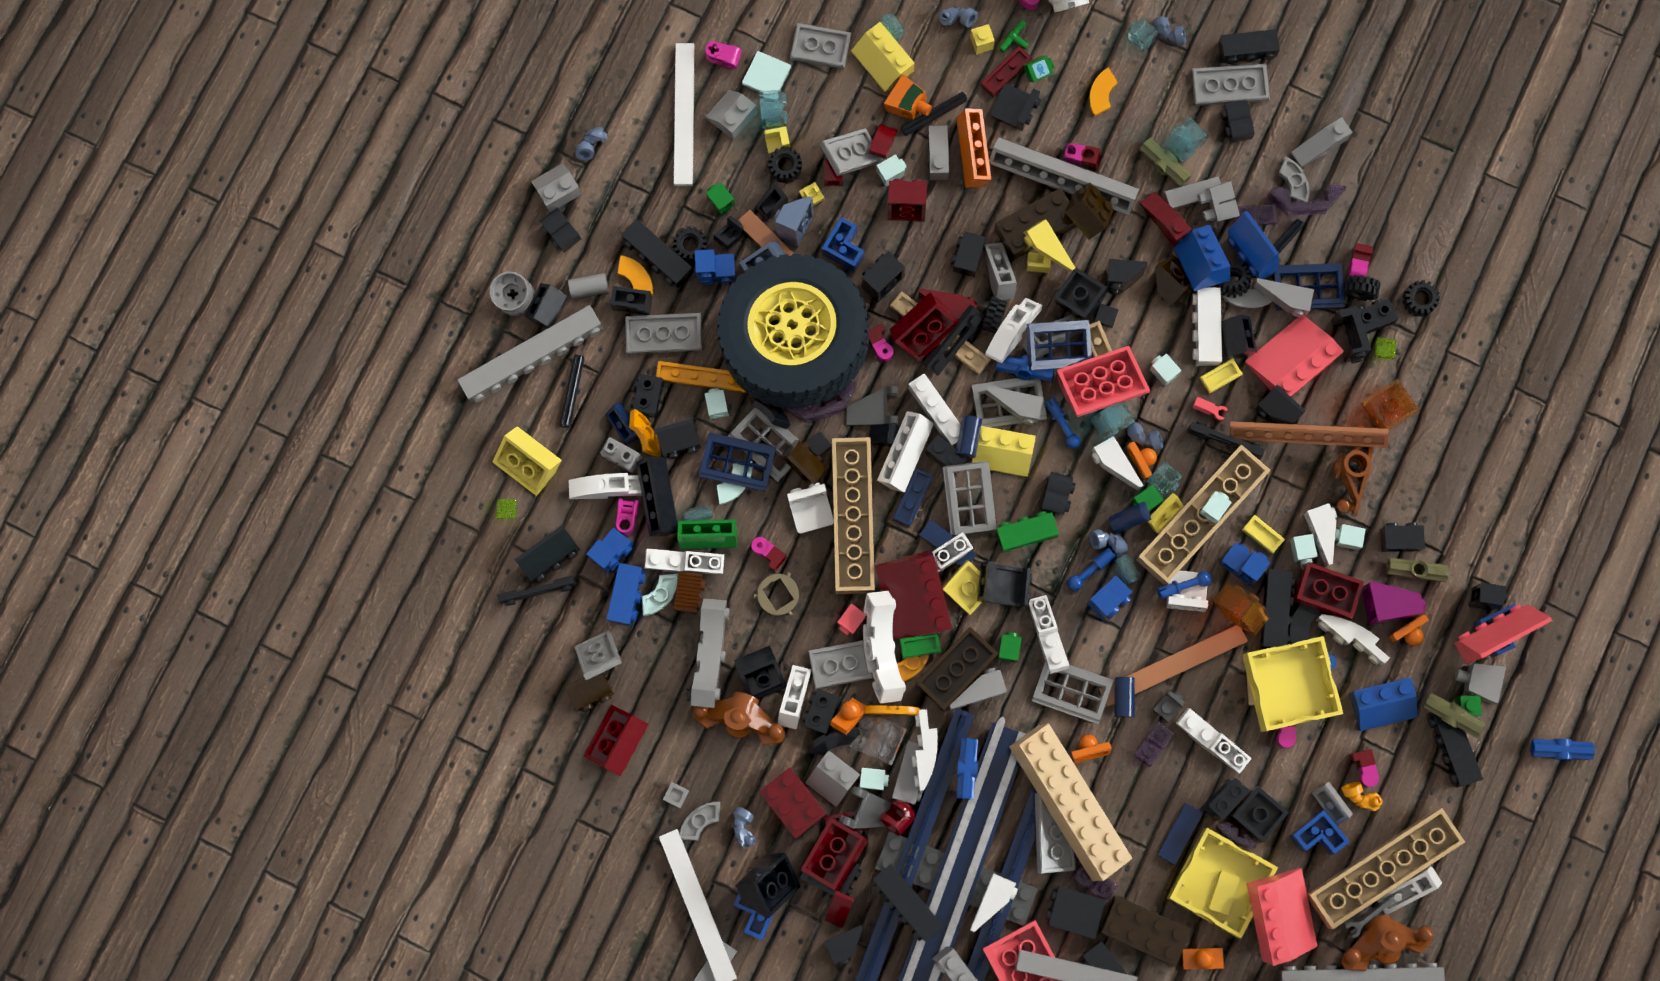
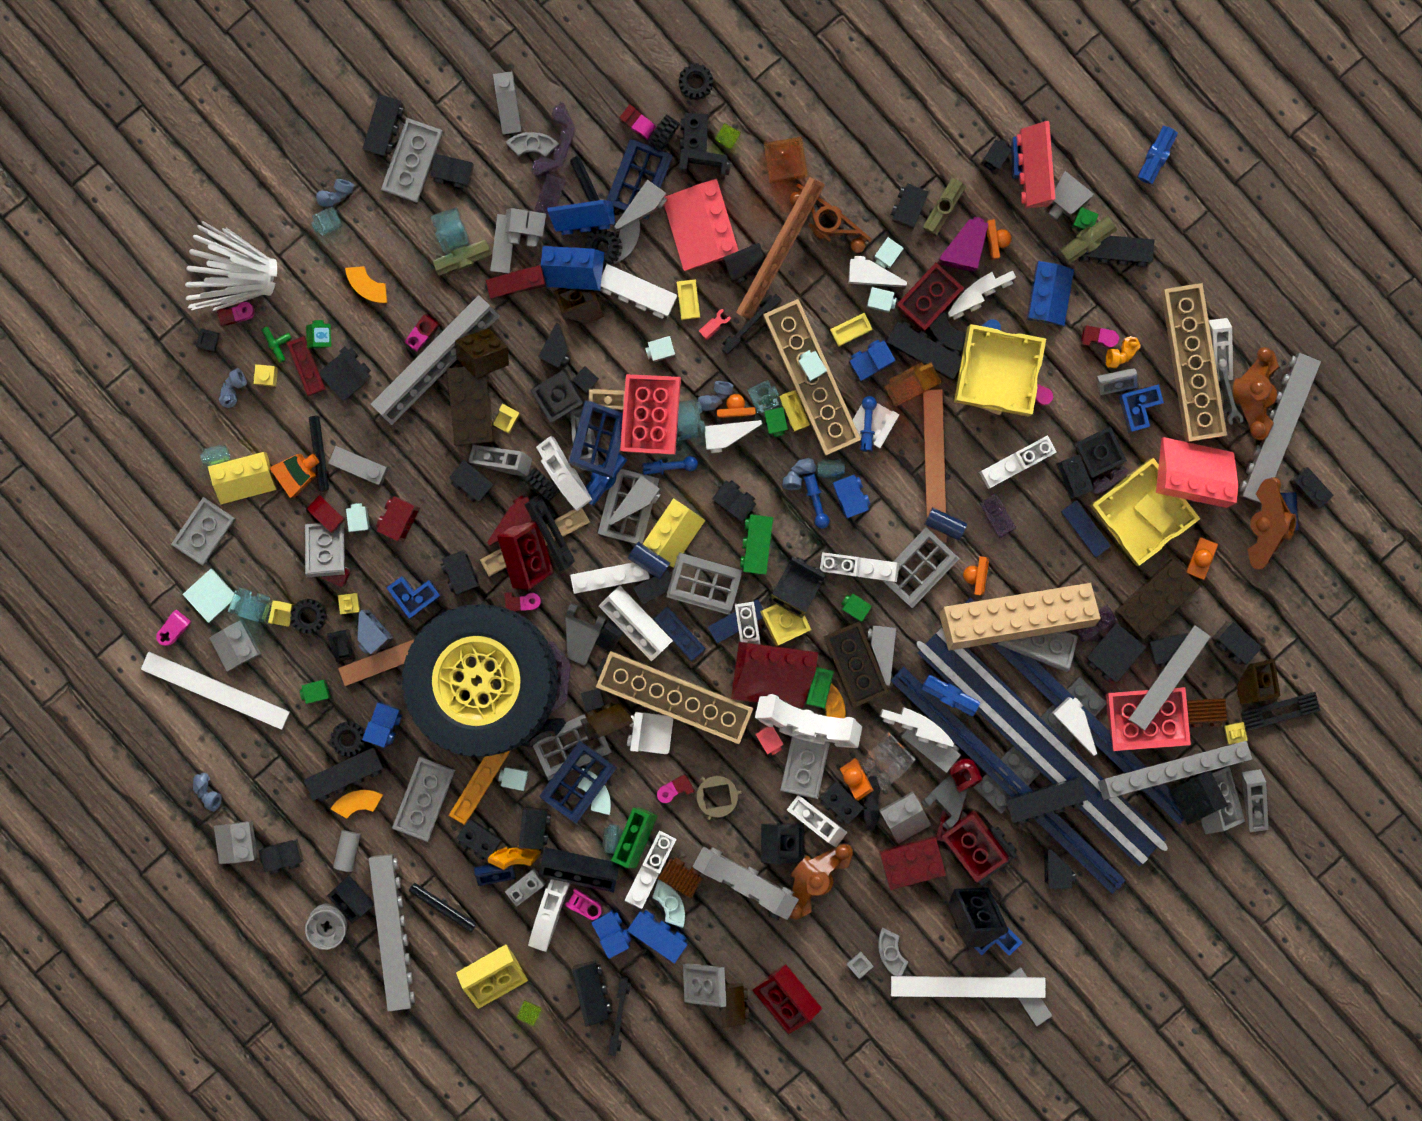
camera: 75 degrees left, 10 degrees up
black brick [610,286,653,315] -> none
black bracket [714,216,744,250] -> none
sand blue arm [733,807,756,848] -> none
sand blue brick [739,240,785,271] -> none
dark red slope [824,891,854,928] -> none
light aqua brick [860,768,889,791] -> none
light orange tile [865,705,920,716] -> none
orange brick [956,109,991,188] -> none
light yellow slope [1023,219,1075,271] -> none
dark blue brick [1109,502,1151,533] -> none
dark grey bracket [1153,691,1185,723] -> none
black brick [1221,315,1257,359] -> none

